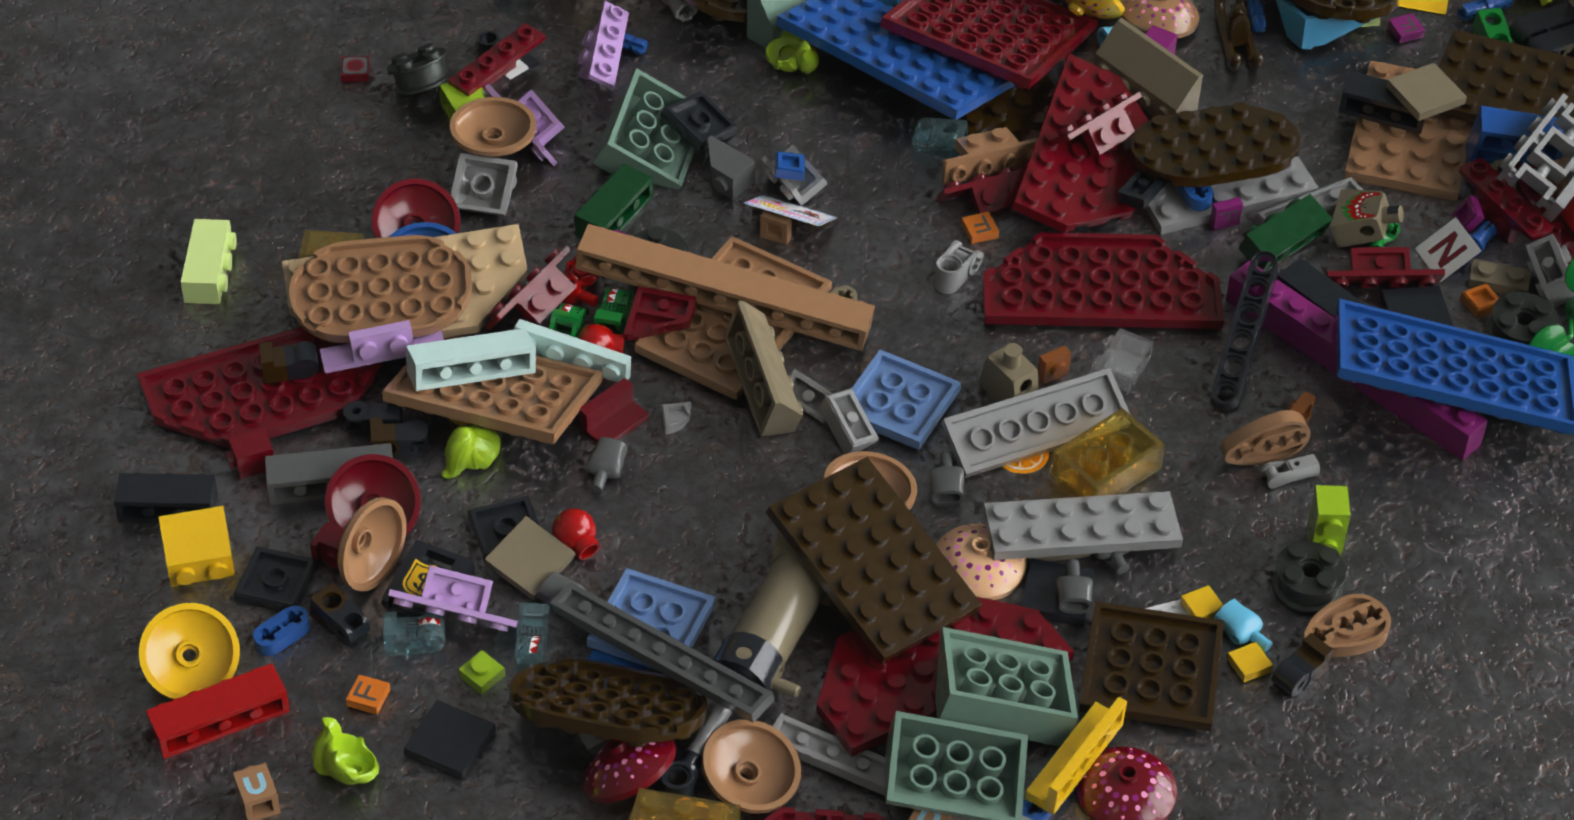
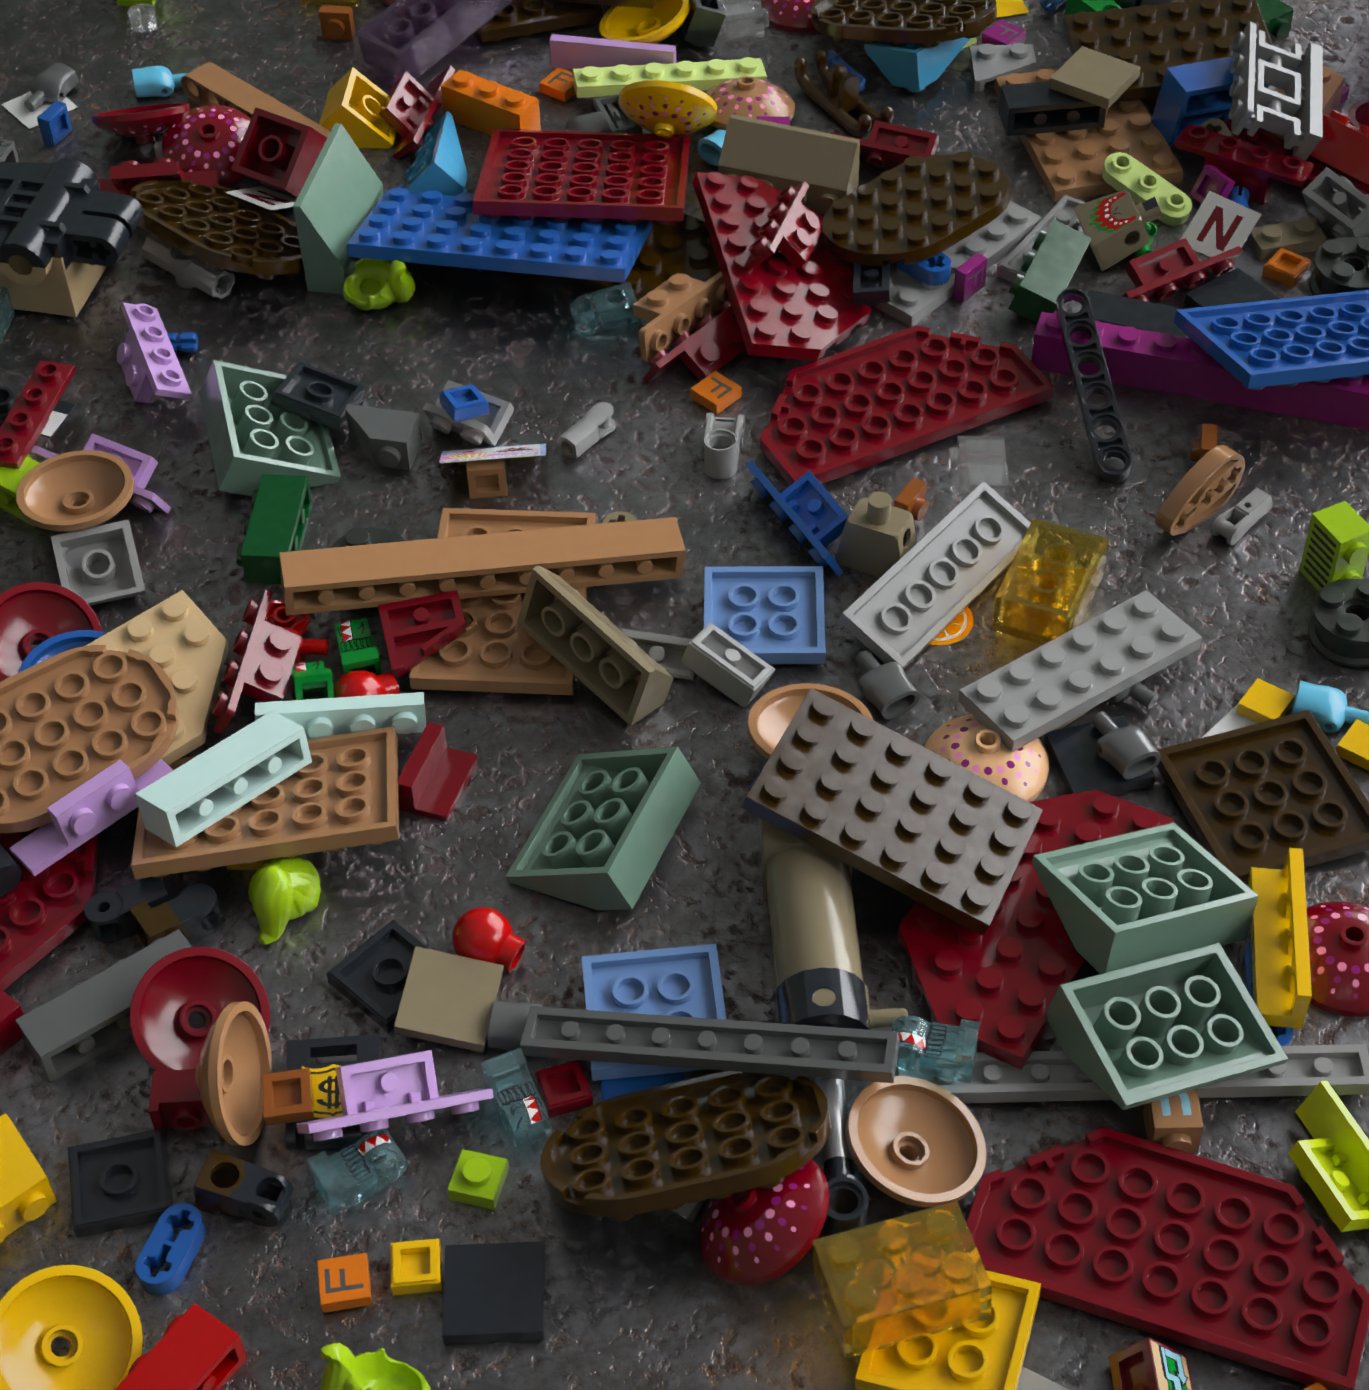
camera: 25 degrees left, 0 degrees up
dark grey piece [586,437,628,494] -> none
light grey tile [661,401,691,435] -> none
none -> dark orange plate [262,1068,315,1126]
none -> yellow tile [390,1238,442,1296]
none -> sand green slope [505,747,701,910]
none -> dark red tile [535,1060,593,1119]
none -> light grey bar [558,402,616,459]
none -> blue bracket [746,460,849,577]
none -> dark red bracket [830,120,939,168]
none -> clear light blue leg [891,1016,980,1084]
none -> light grey wing [969,43,1036,92]
none -> yellowish green plate [1102,152,1192,226]

